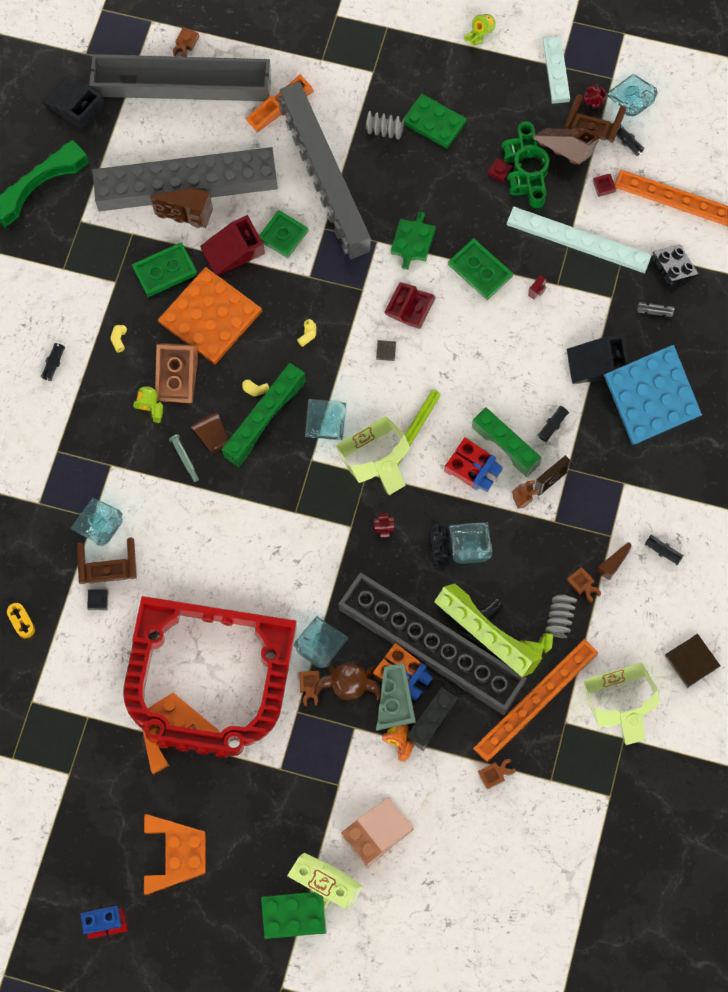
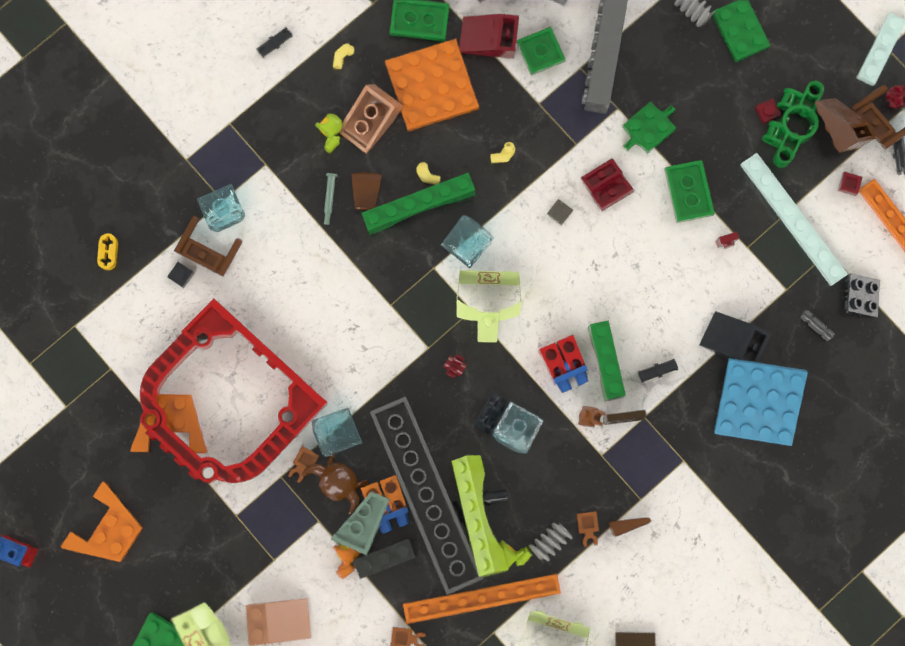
camera: 30 degrees right, 10 degrees up
lime axle [397,389,440,465] -> none
black pin [644,534,684,566] -> none

